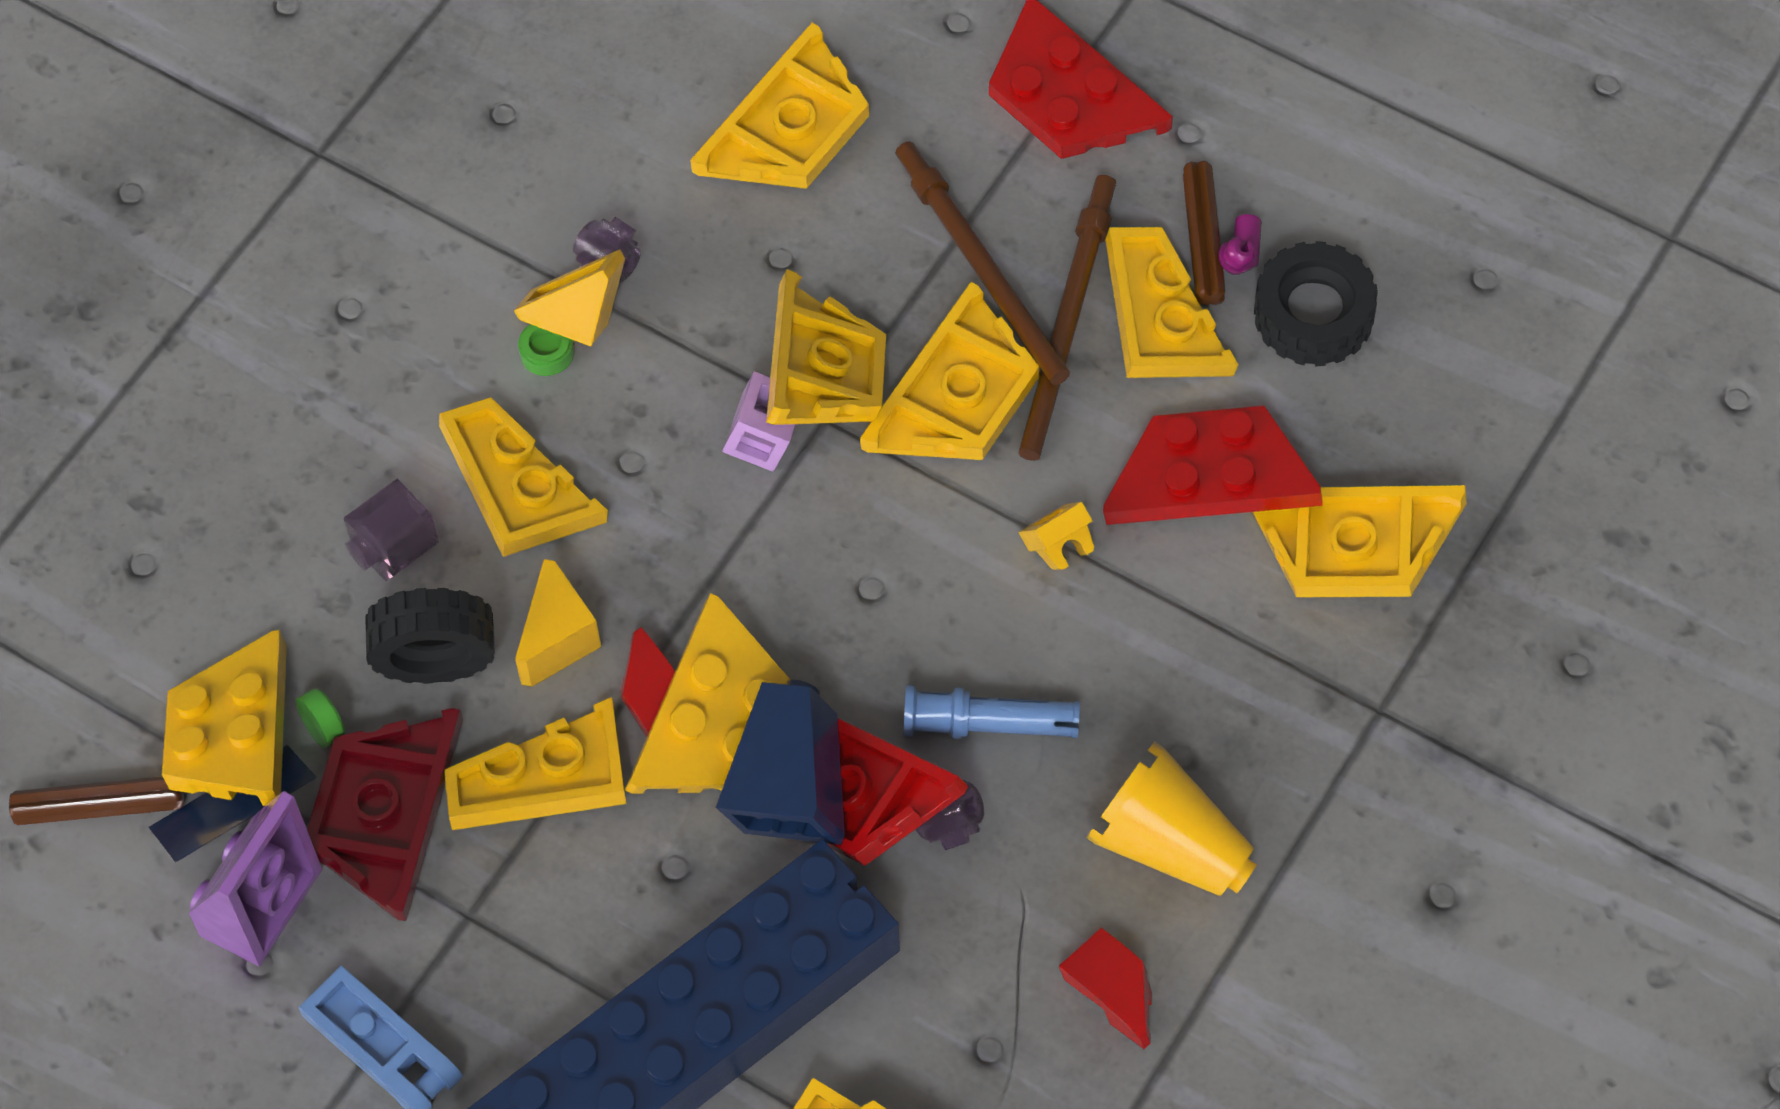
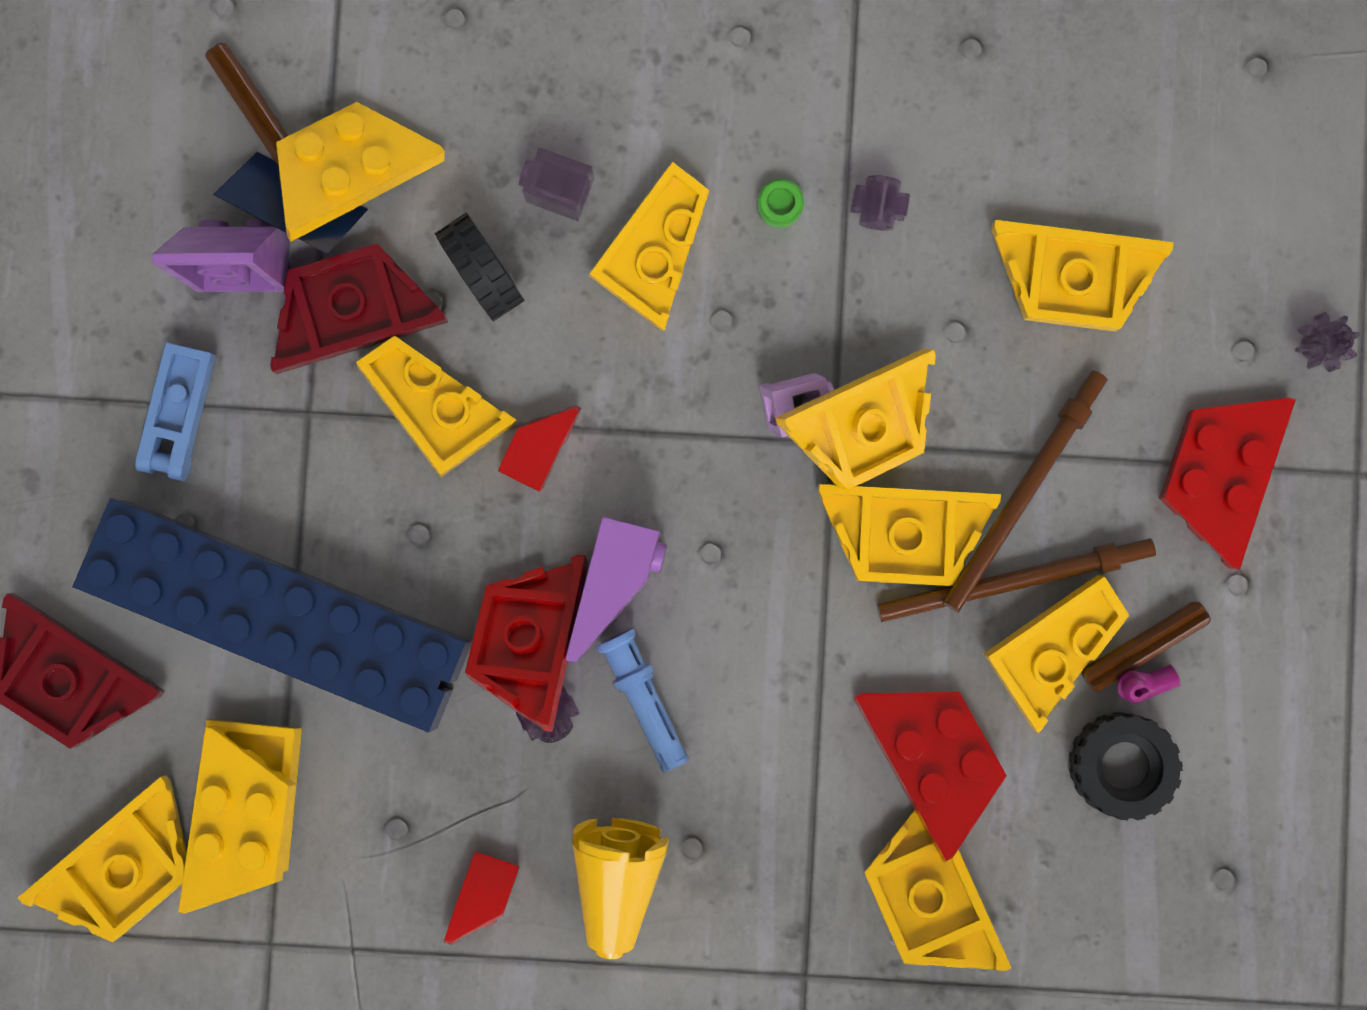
camera: 55 degrees right, 25 degrees up
bright green tile [296,688,345,749] -> none
yellow slope [514,249,625,346] -> none
yellow slope [515,559,602,687] -> none
yellow wing [625,593,790,794] -> none
dark blue slope [715,679,845,845] -> none
yellow tile [1018,502,1094,570] -> none
none -> medium lavender slope [565,517,667,663]

